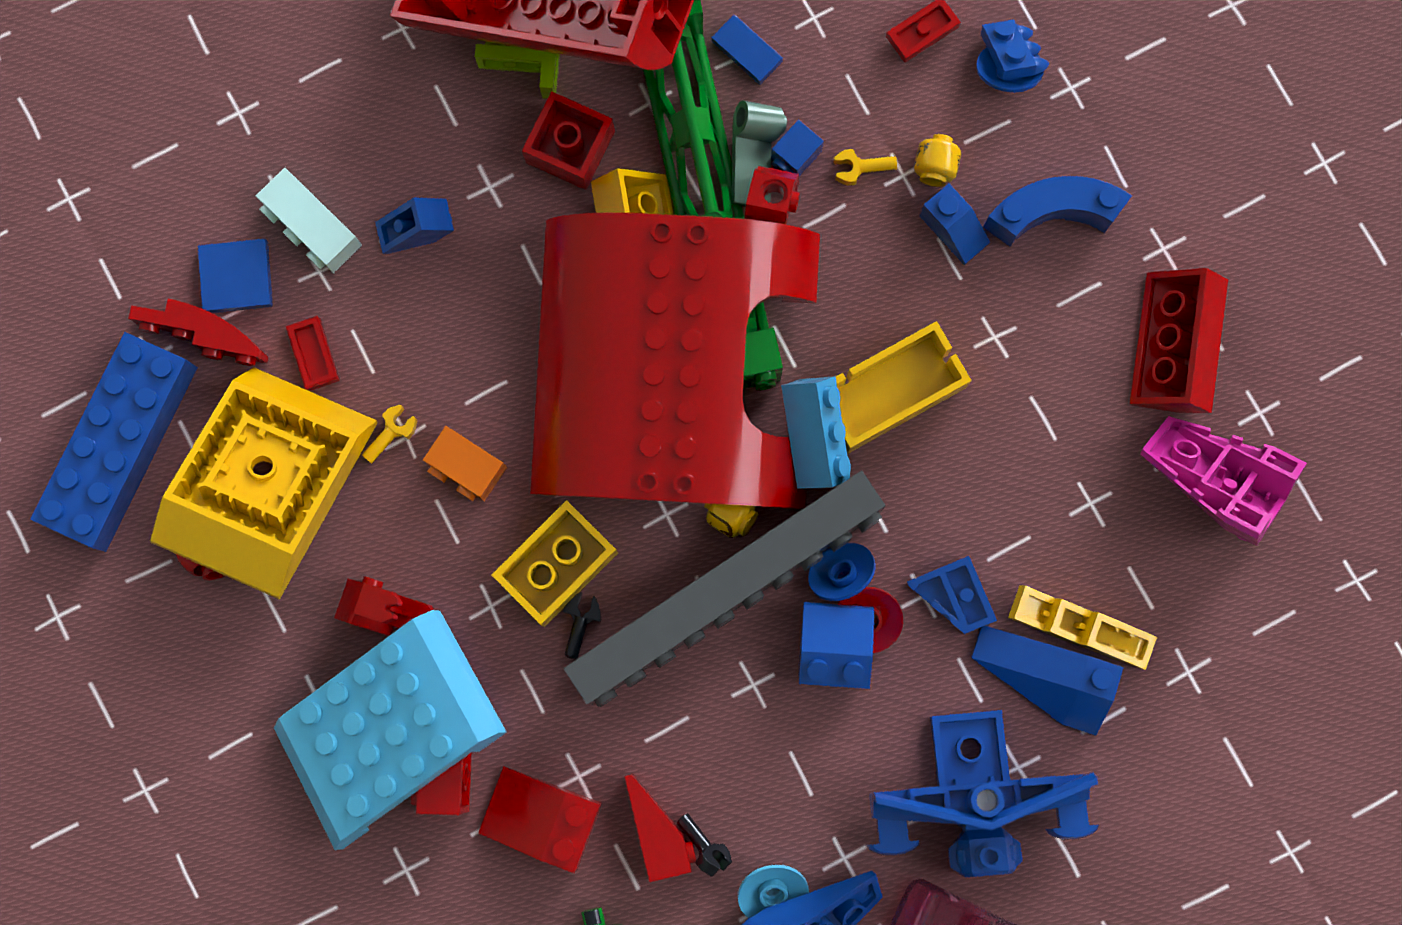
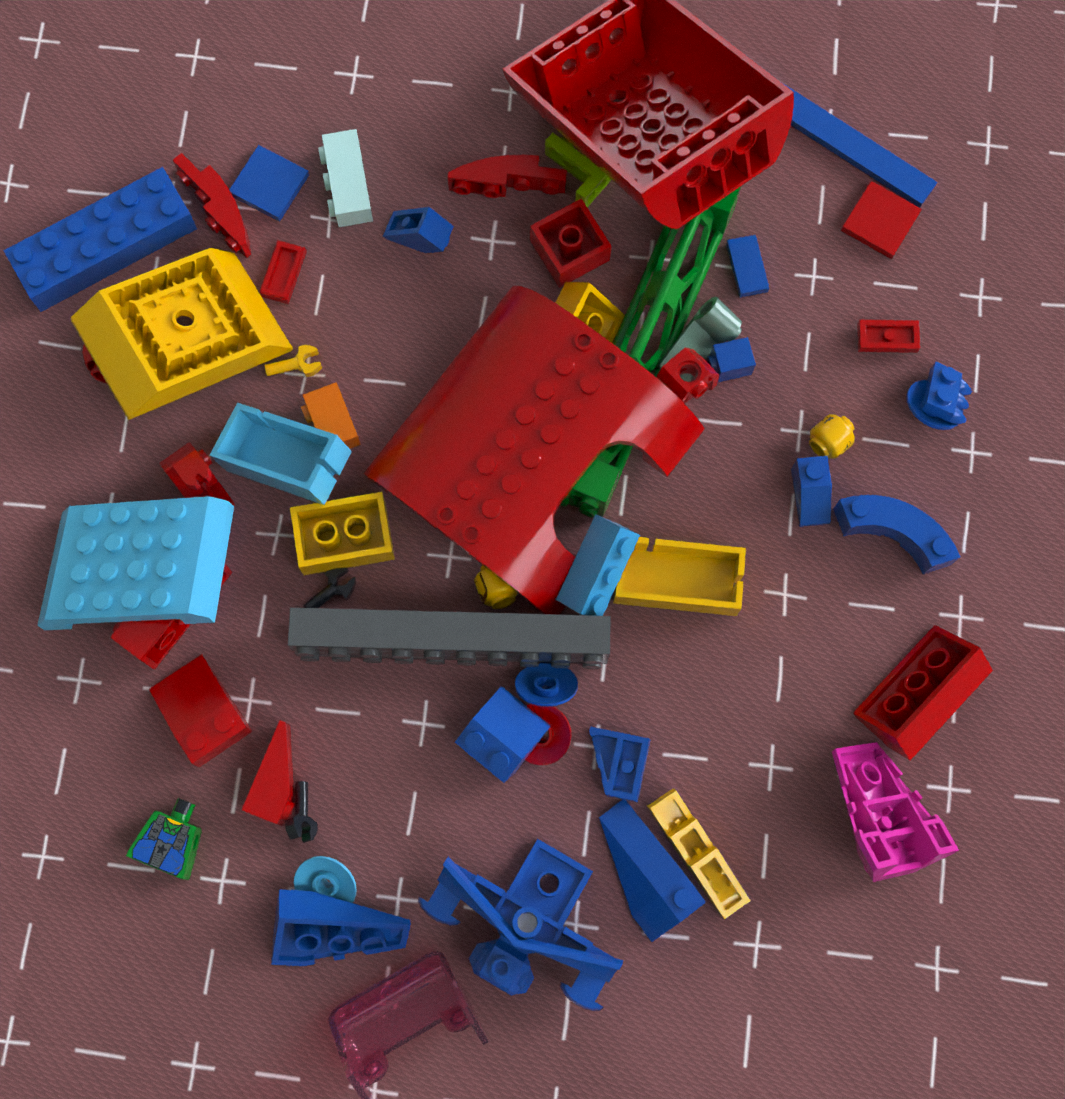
camera: 30 degrees right, 5 degrees down
yellow bar [833,149,897,186] -> none
none -> medium azure piece [209,402,352,505]
none -> red slope [447,154,567,198]

